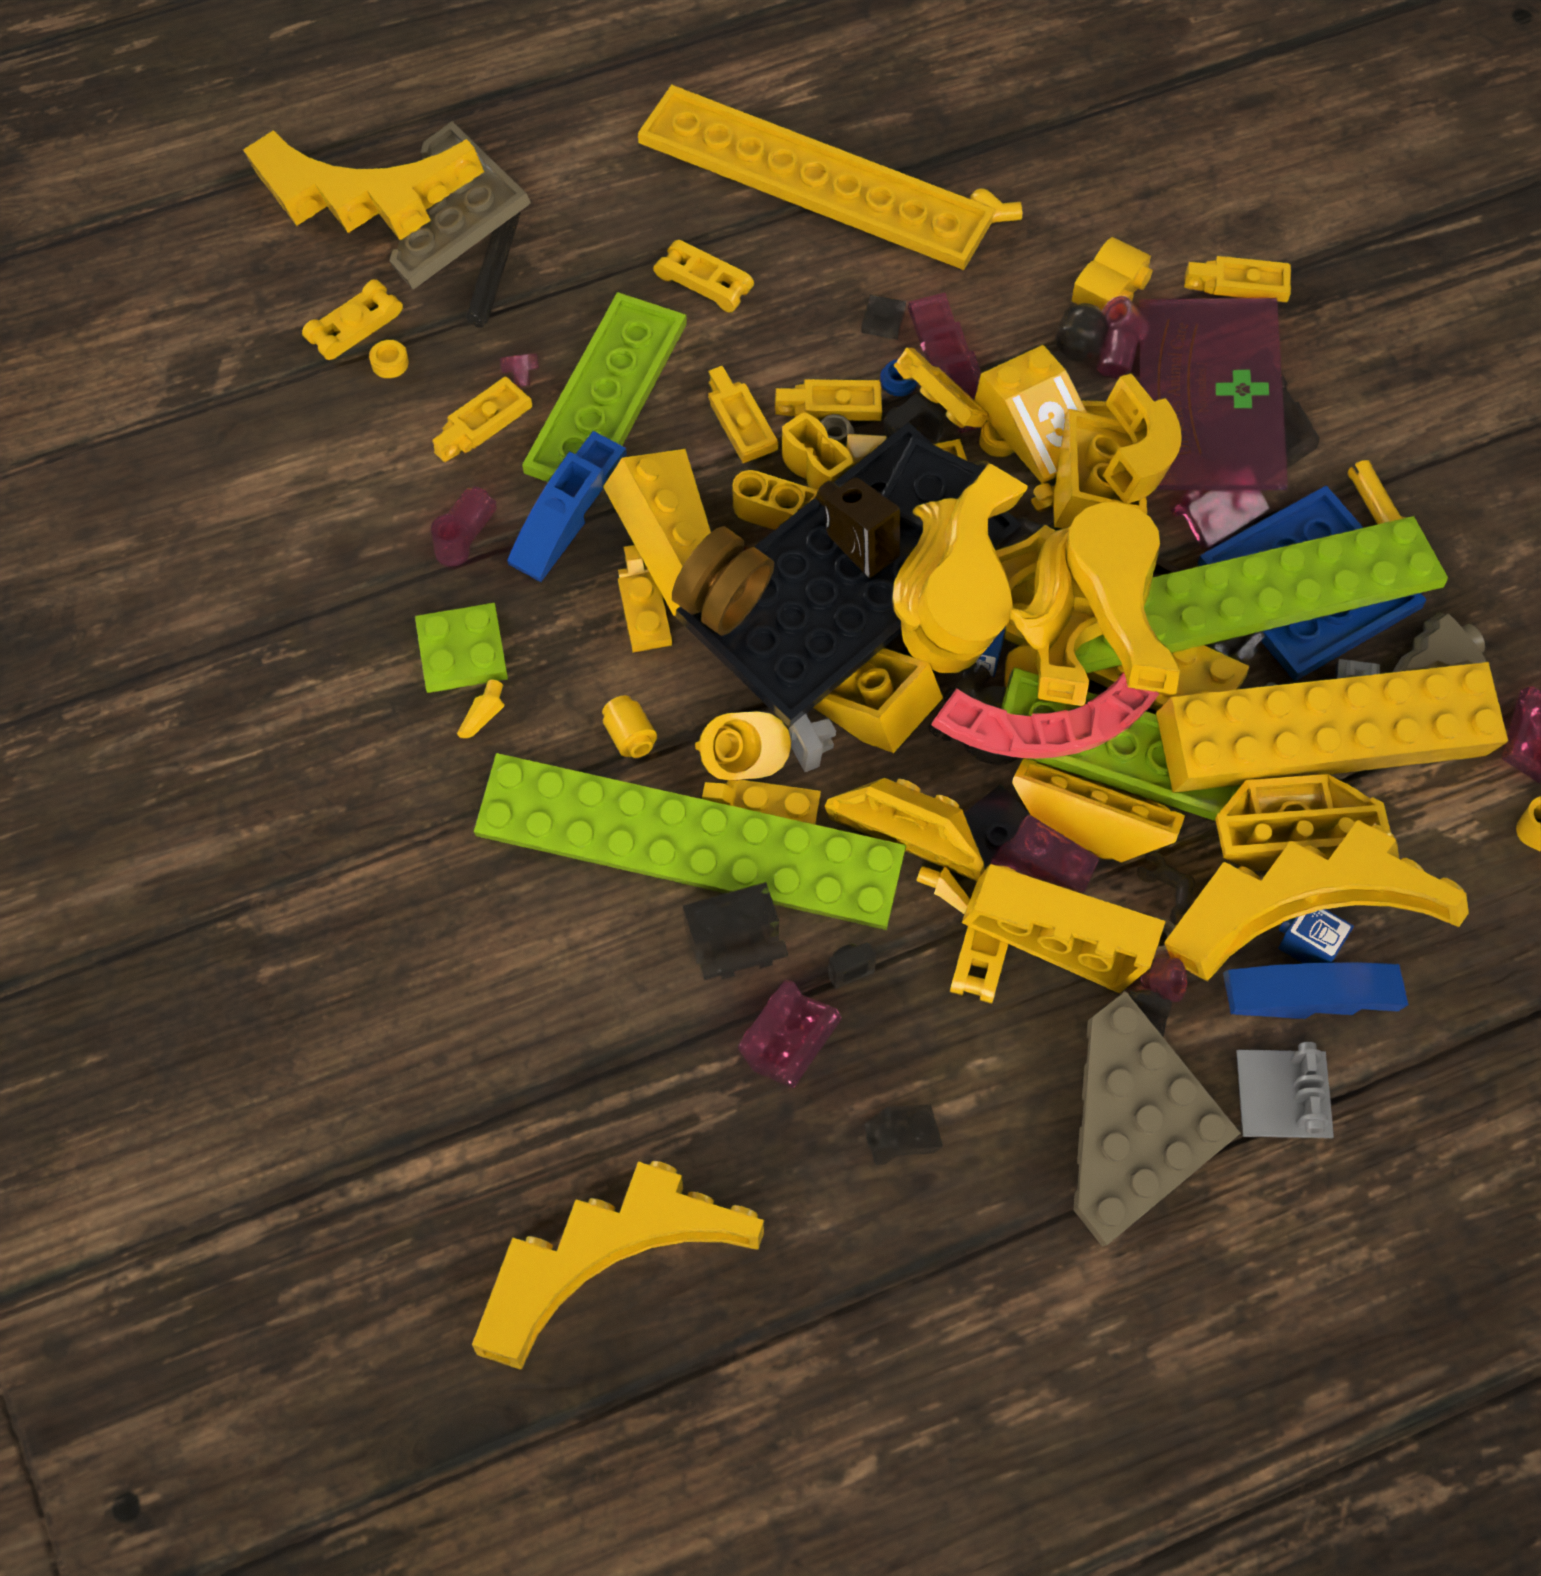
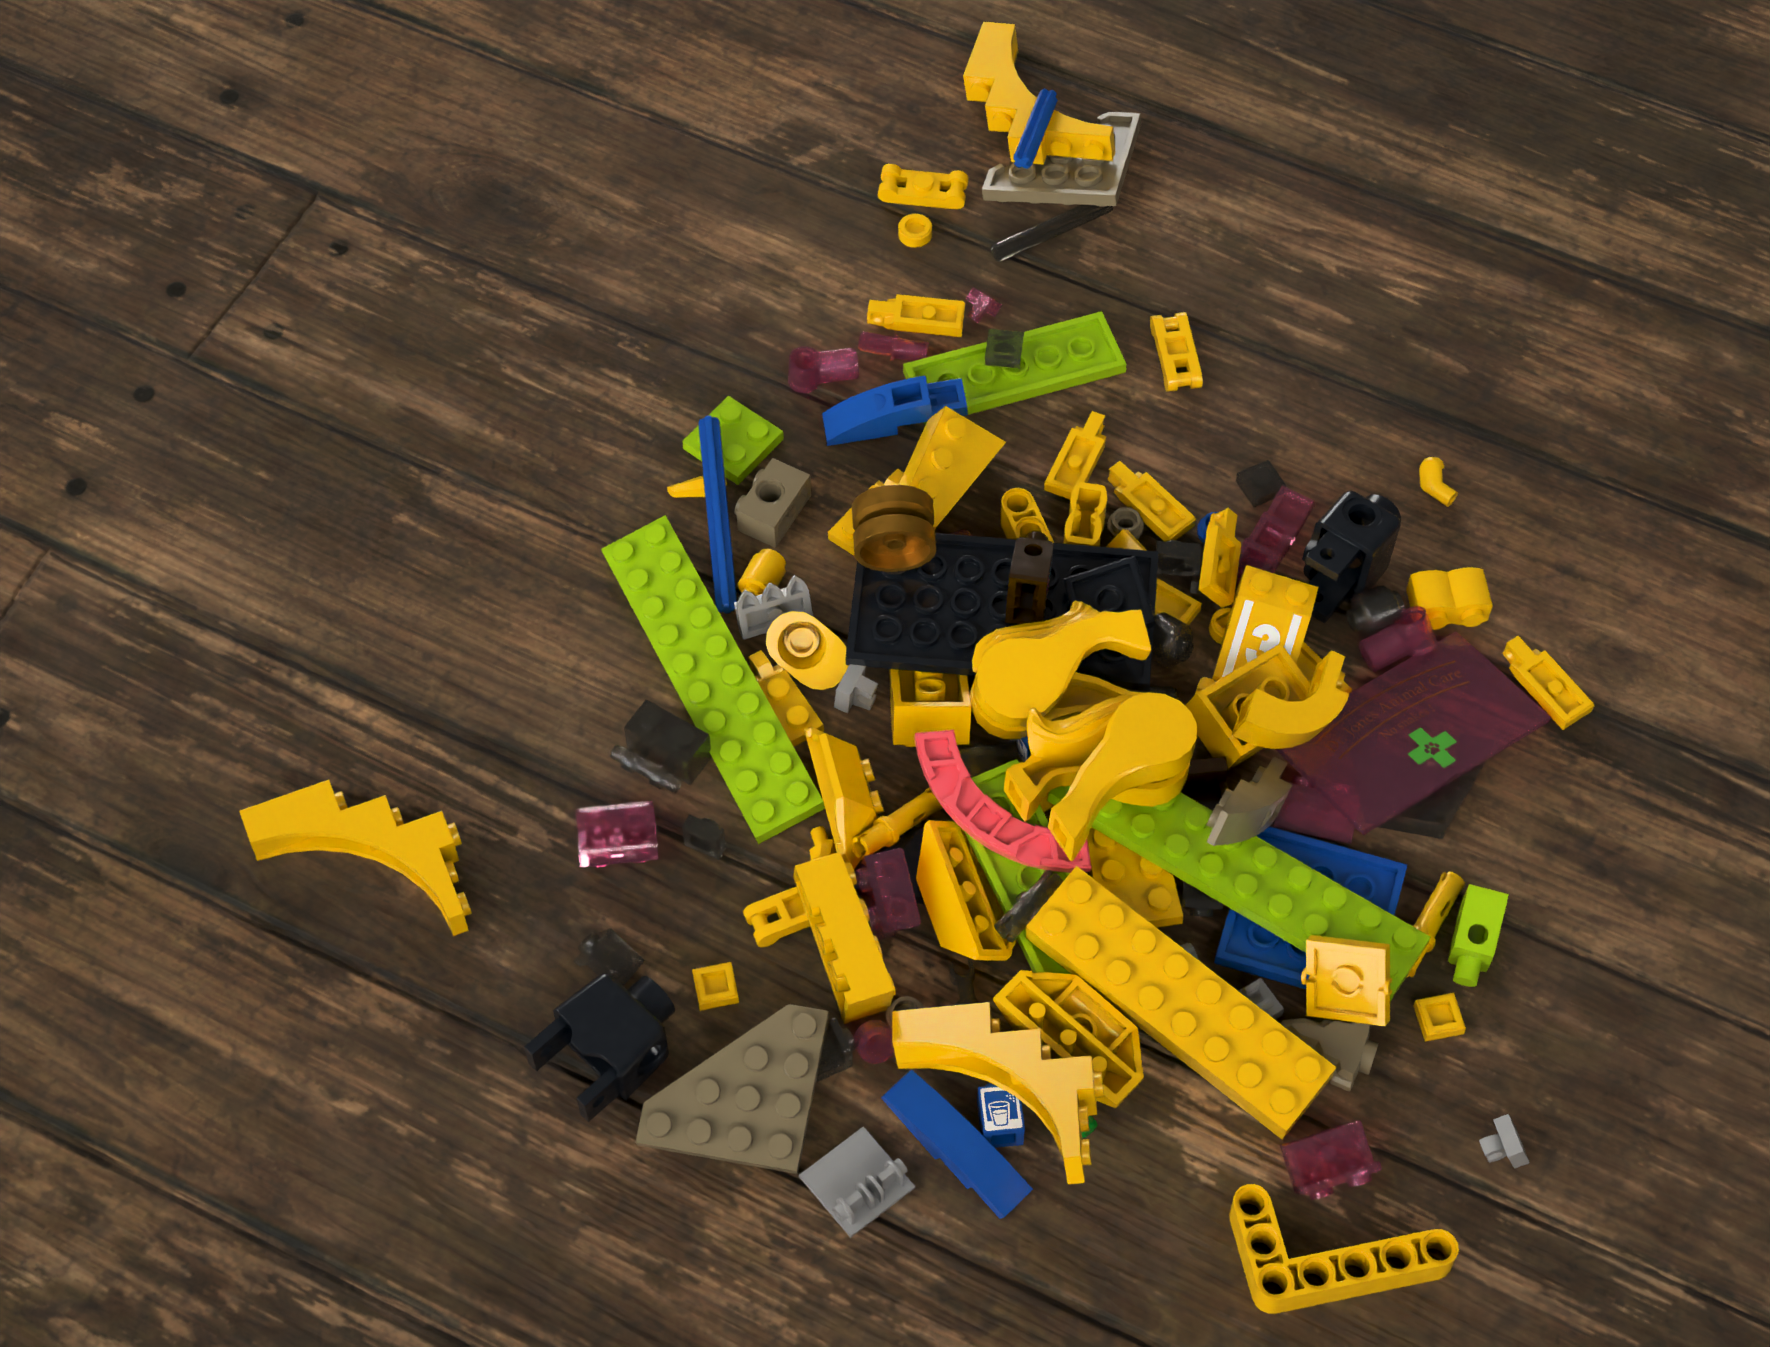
camera: 50 degrees right, 5 degrees down
yellow plate [638,85,996,270] -> none
none -> black piece [524,973,675,1122]
none -> yellow tile [692,962,739,1011]
none -> blue axle [698,415,737,614]
none -> dark tan brick [734,458,811,548]
none -> light grey plate [734,575,813,640]
none -> yellow pin [852,787,943,860]
none -> clear pink axle [858,332,929,361]
none -> clear smoke plate [985,329,1024,369]
none -> clear smoke pin [994,870,1063,942]
none -> blue axle [1013,88,1058,169]
none -> dark tan slope [1207,757,1293,846]
none -> yellow plate [1301,935,1392,1026]
none -> black piece [1302,490,1401,624]
none -> yellow tile [1413,992,1466,1042]
none -> lime torso [1447,884,1509,987]

